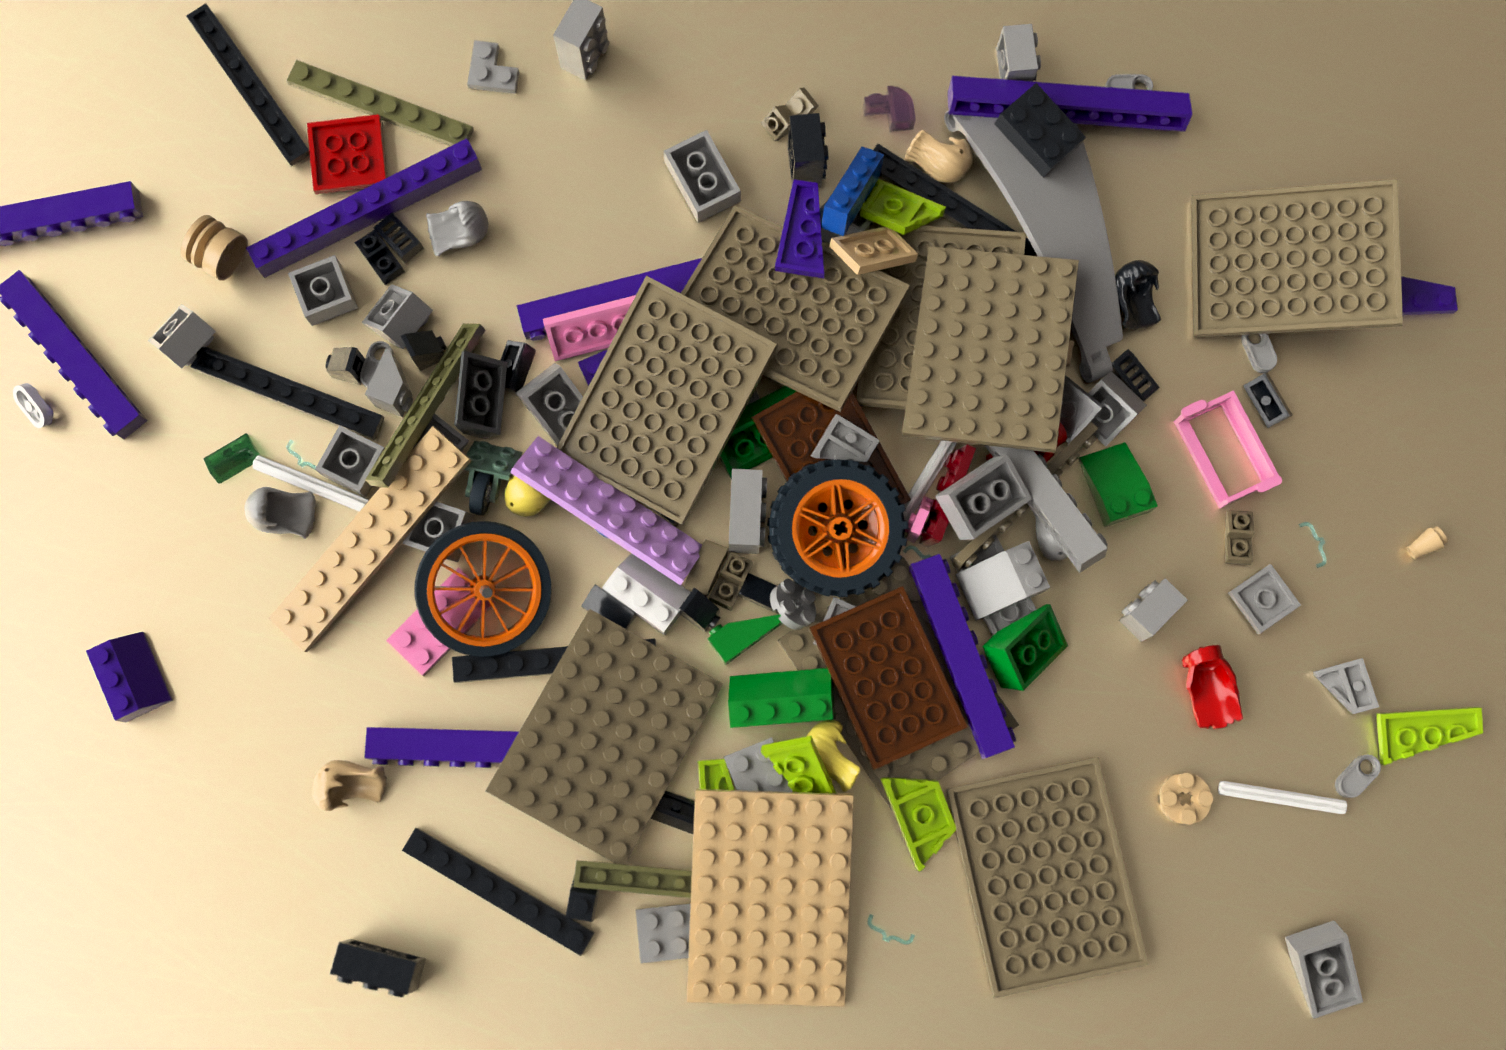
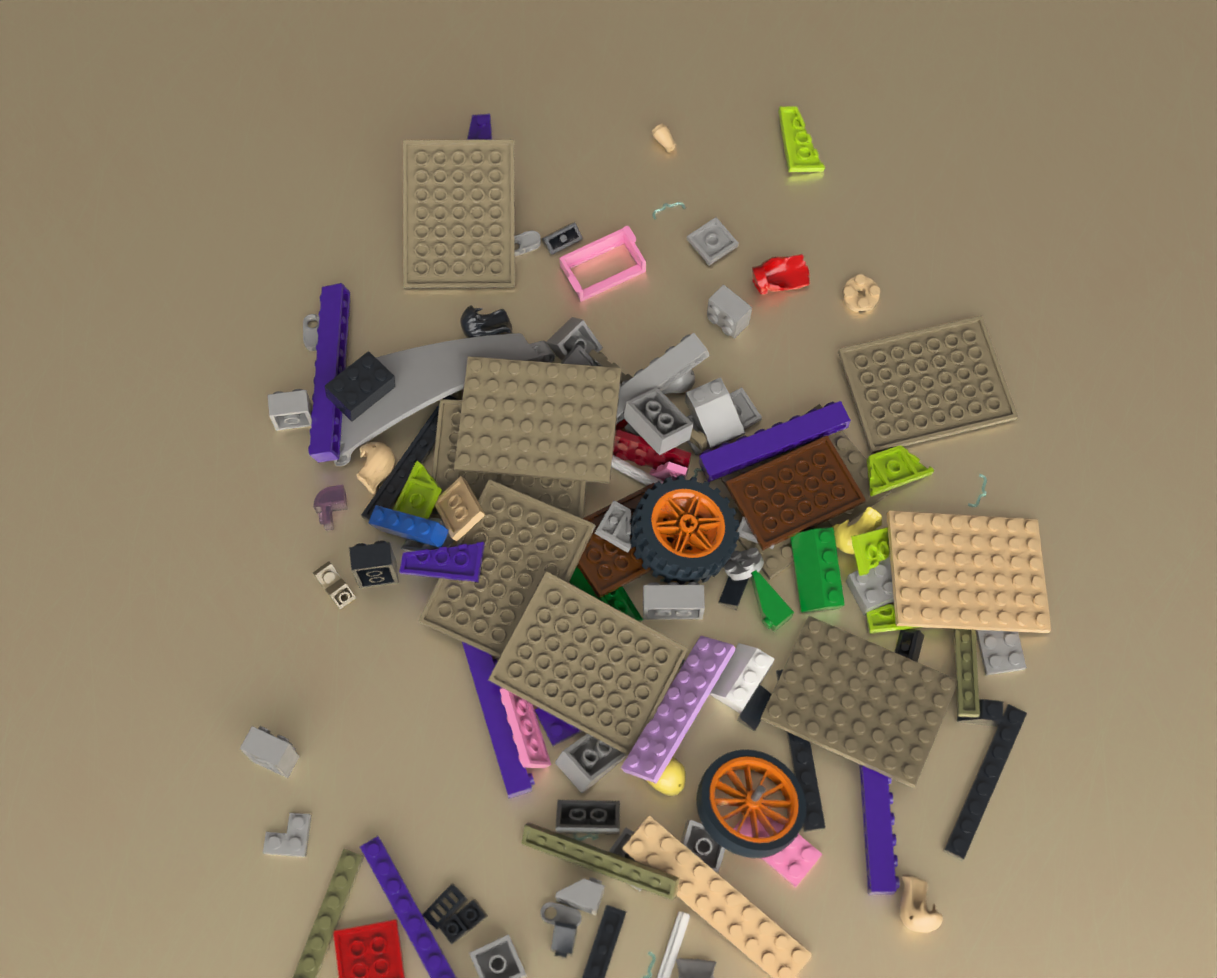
camera: 90 degrees left, 10 degrees down
light grey brick [315,425,385,497] -> none
black brick [330,939,426,997] -> none
light grey slope [362,284,433,349] -> none
black slope [401,330,447,371] -> none
light grey piece [426,201,488,256] -> none
sand green plate [464,441,523,516] -> none
black slope [501,340,536,394] -> none
light grey brick [663,130,741,223] -> none
black slope [679,588,721,632] -> none
dark tan slope [684,539,729,597] -> none
dark tan slope [709,552,753,611] -> none
green slope [982,604,1068,691] -> none
green slope [1078,442,1158,527] -> none
black slope [1112,349,1160,402] -> none
white axle [1218,781,1347,814] -> none
dark tan slope [1225,510,1254,565] -> none
light grey slope [1285,921,1363,1019] -> none
light grey wing [1313,658,1379,714] -> none
light grey piece [1335,754,1381,798] -> none

